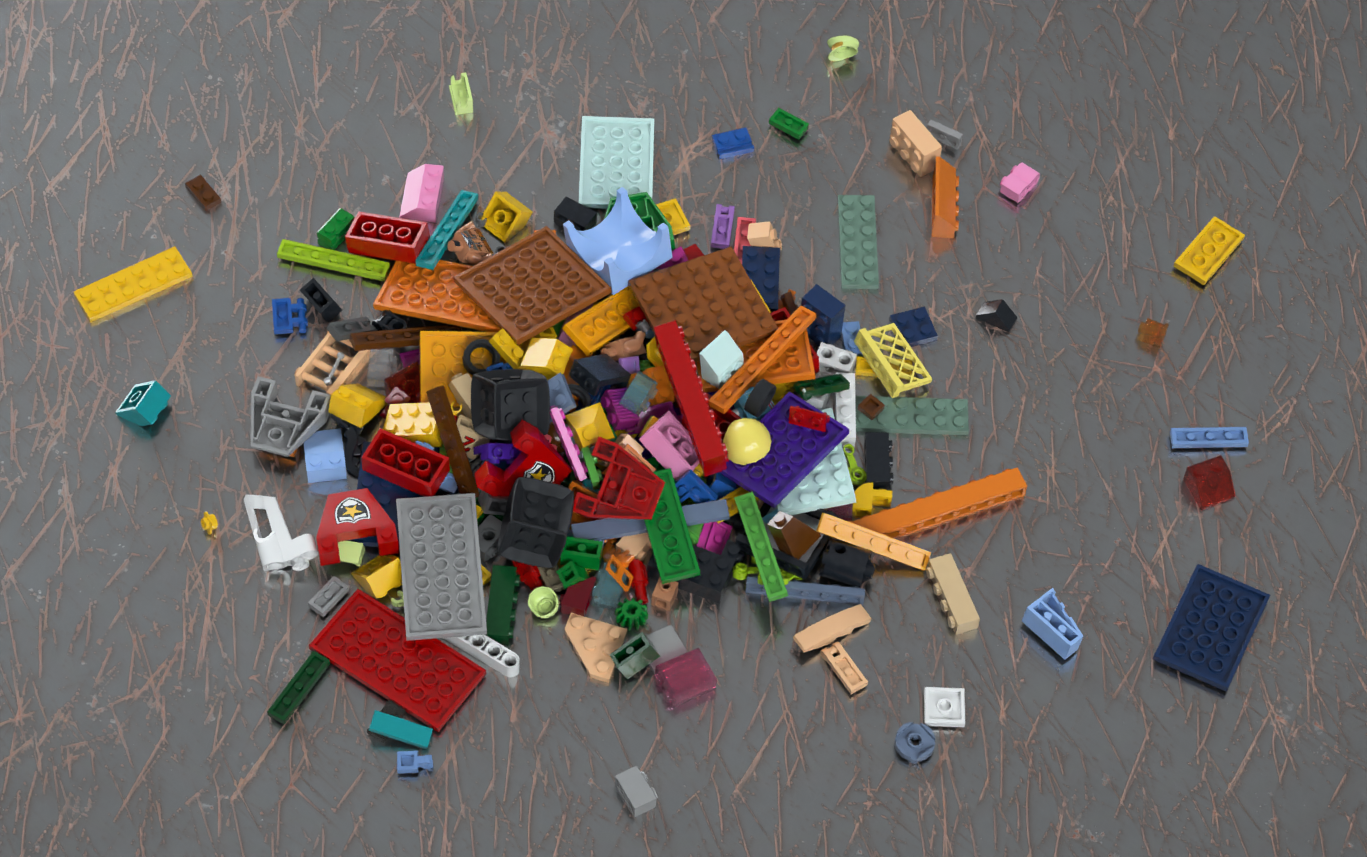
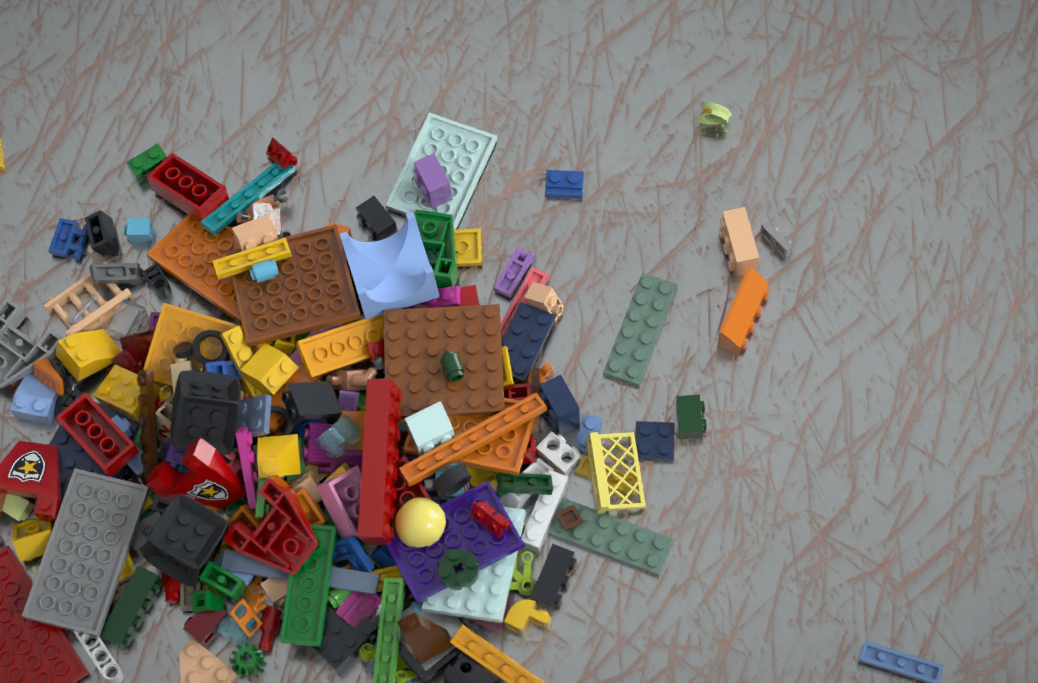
camera: 30 degrees right, 10 degrees up
reddish brown plate [185,174,221,211] -> none
lime plate [277,239,390,282] -> none
reddish brown plate [349,325,462,351] -> none
bright pink slope [399,164,444,223] -> none
yellowish green hinge [449,72,473,115] -> none
yellow slope [480,191,533,243] -> none
yellowish green hair [528,586,559,619] -> none
nougat brick [651,577,679,611] -> none
green plate [769,107,809,139] -> none
orange brick [842,467,1027,543] -> none
black slope [976,299,1017,332] -> none
bright pink brick [1000,162,1040,203] -> none
clear orange brick [1138,318,1169,348] -> none
yellow plate [1173,216,1245,285] -> none
none -> orange slope [33,358,64,396]
none -> medium azure brick [124,218,154,243]
none -> black tile [173,341,193,359]
none -> yellow plate [213,238,292,280]
none -> light nougat brick [232,215,278,252]
none -> medium azure brick [249,260,279,283]
none -> red hinge [266,137,298,170]
none -> medium lavender brick [413,153,452,209]
none -> dark green plate [438,549,480,590]
none -> dark green brick [440,351,464,382]
none -> dark green brick [676,394,707,439]

